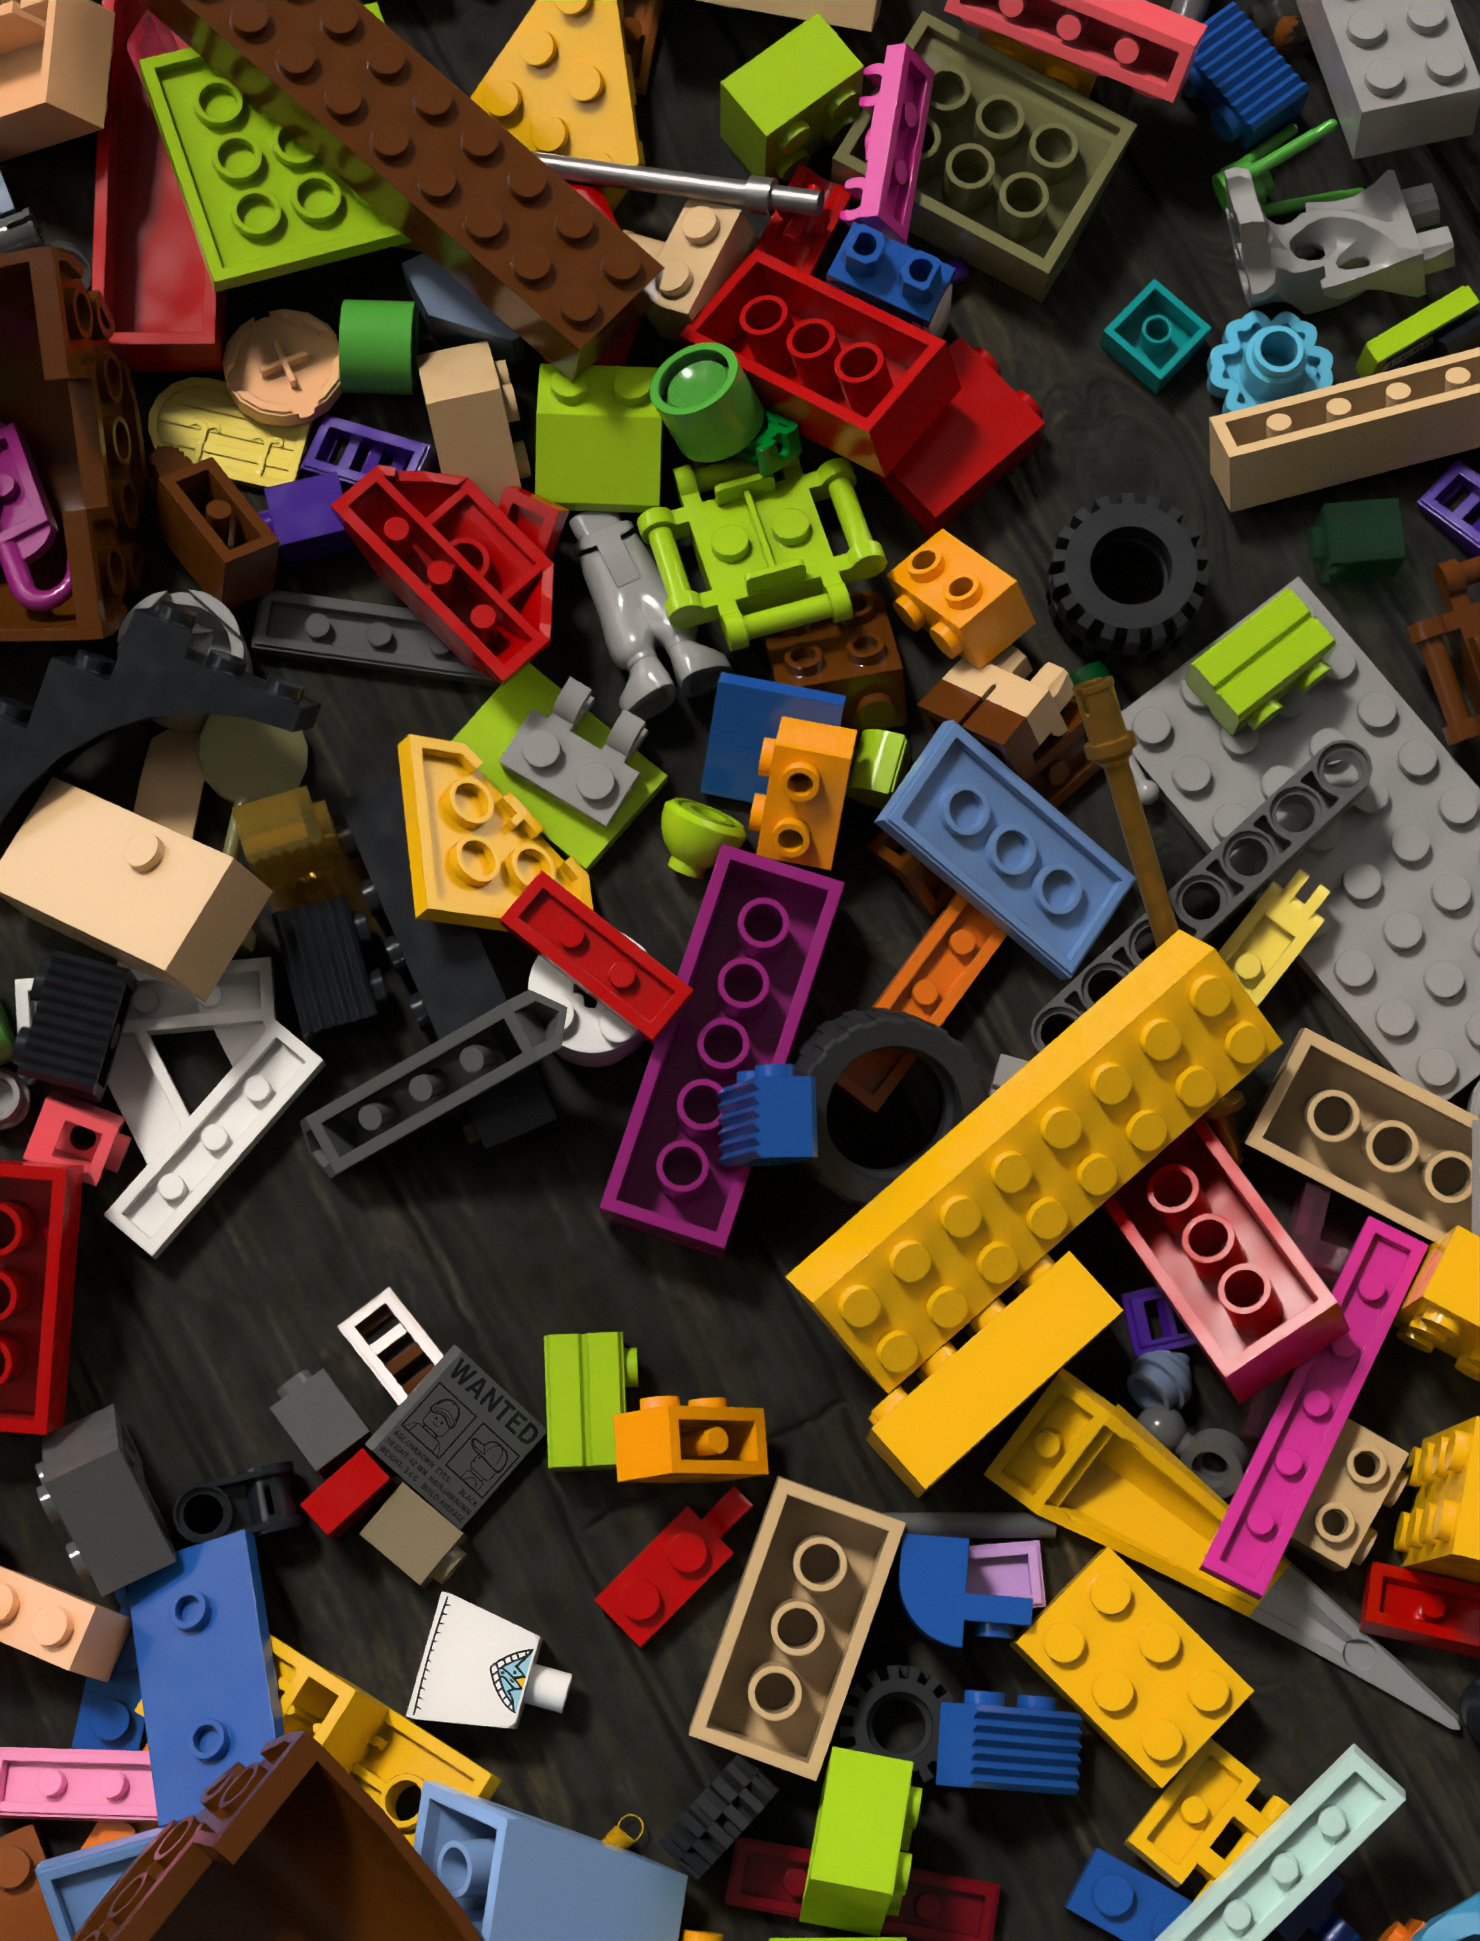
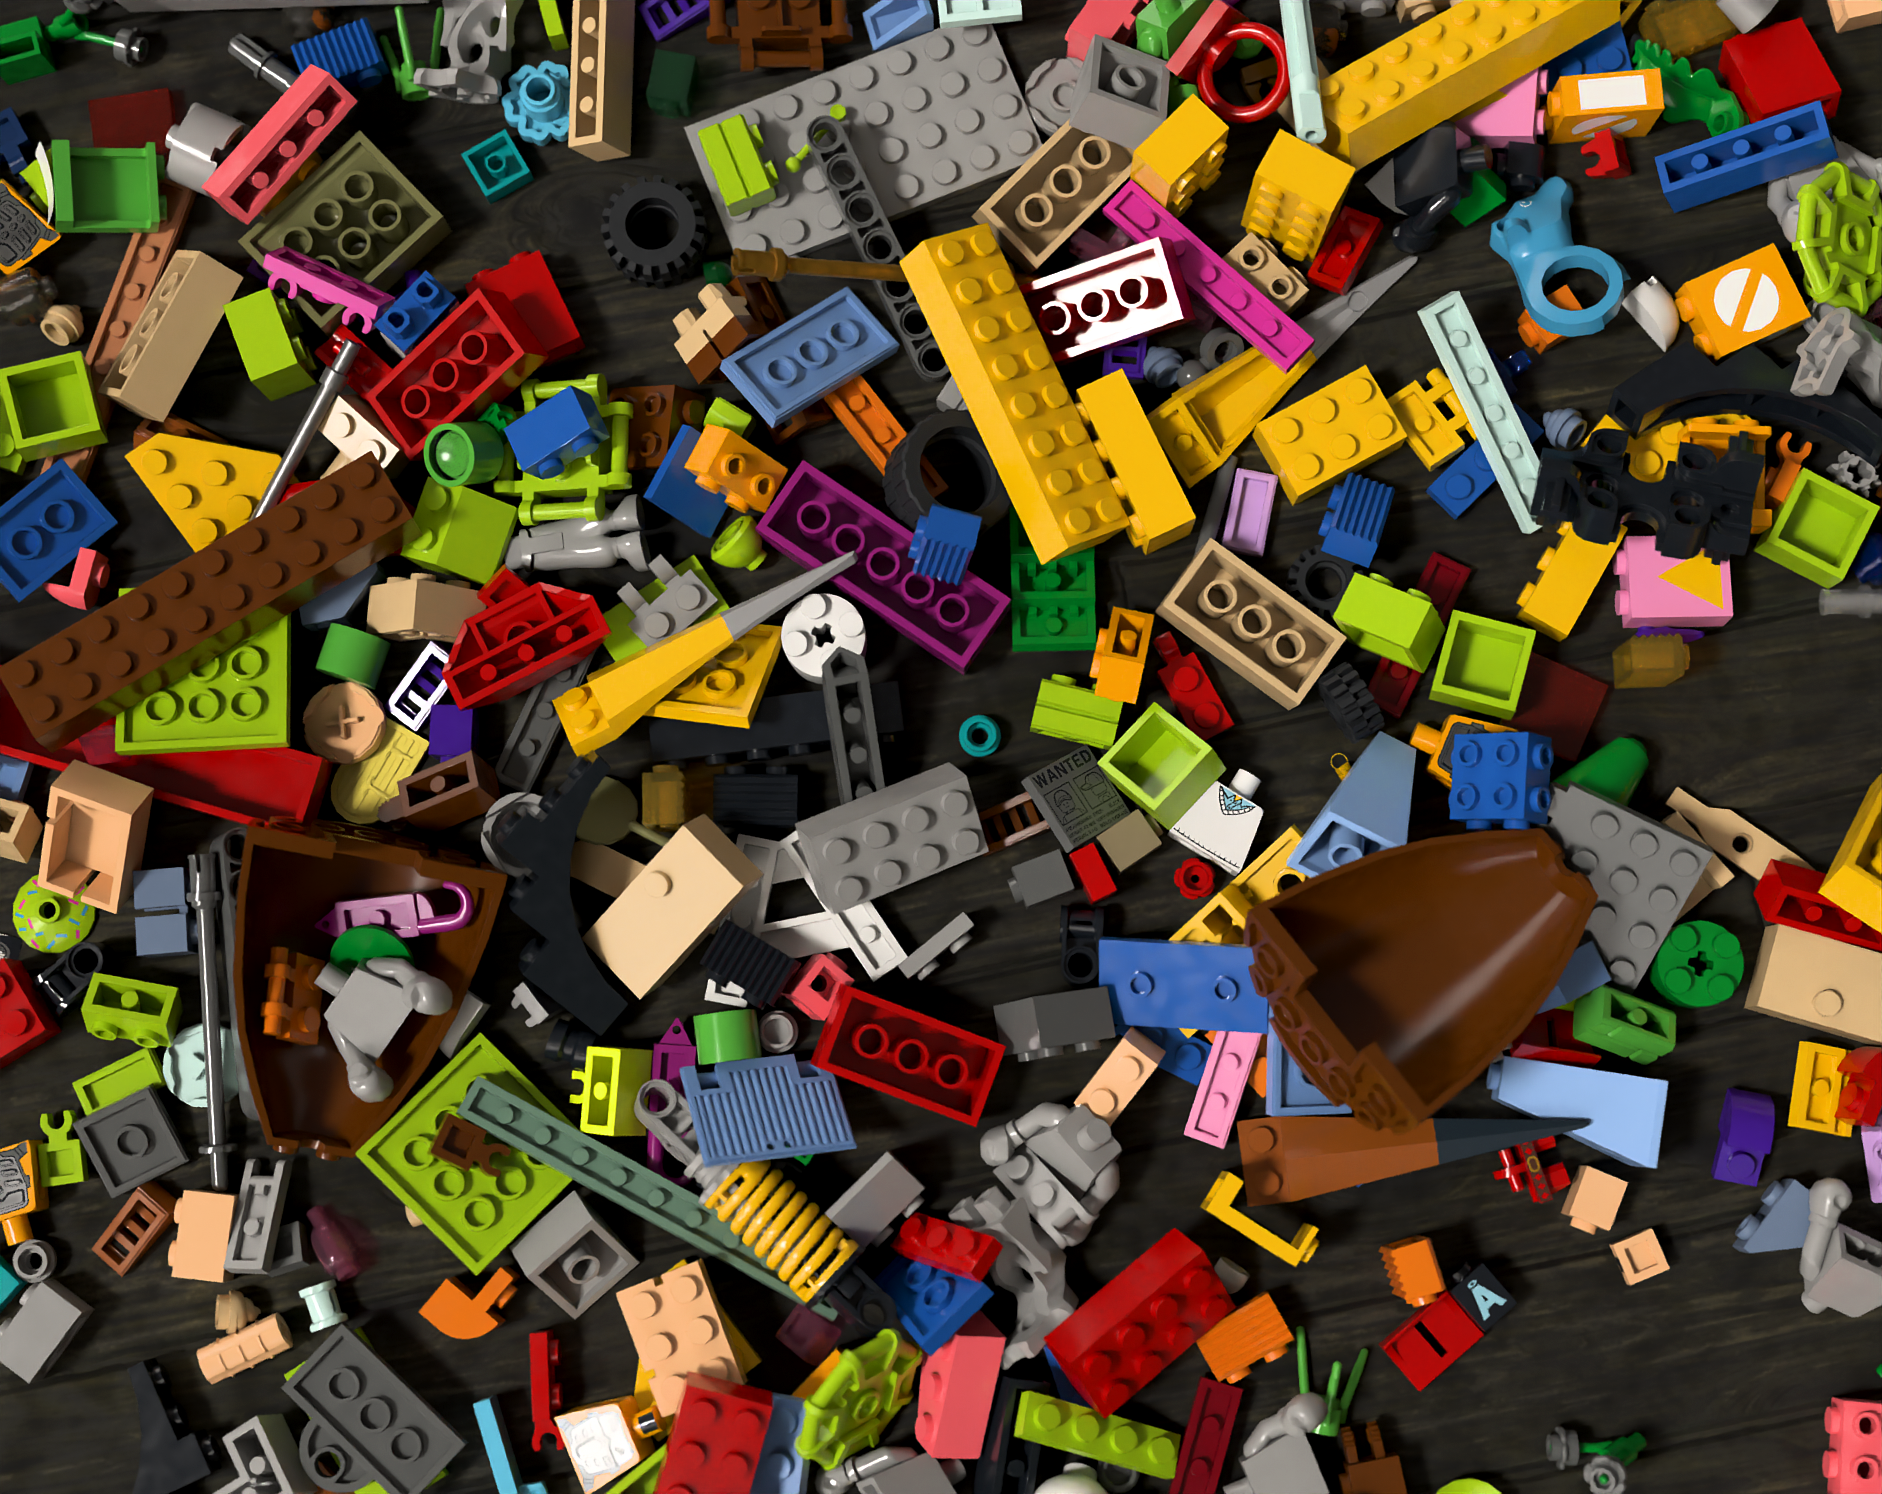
camera: 65 degrees left, 5 degrees up
red plate [500,870,694,1045] -> none
light orange brick [886,528,1036,670] -> none
blue brick [896,1533,1033,1649] -> none
light yellow hinge [1218,868,1331,1007] -> none
none -> blue brick [504,385,610,480]
none -> yellow plate [552,551,858,757]
none -> lime hinge [785,104,846,173]
none -> light grey brick [795,762,989,915]
none -> light grey plate [898,912,974,981]
none -> teal plate [959,715,1001,757]
none -> green slope [1009,505,1096,652]
none -> lime piece [1097,702,1226,830]
none -> red plate [1174,858,1215,900]

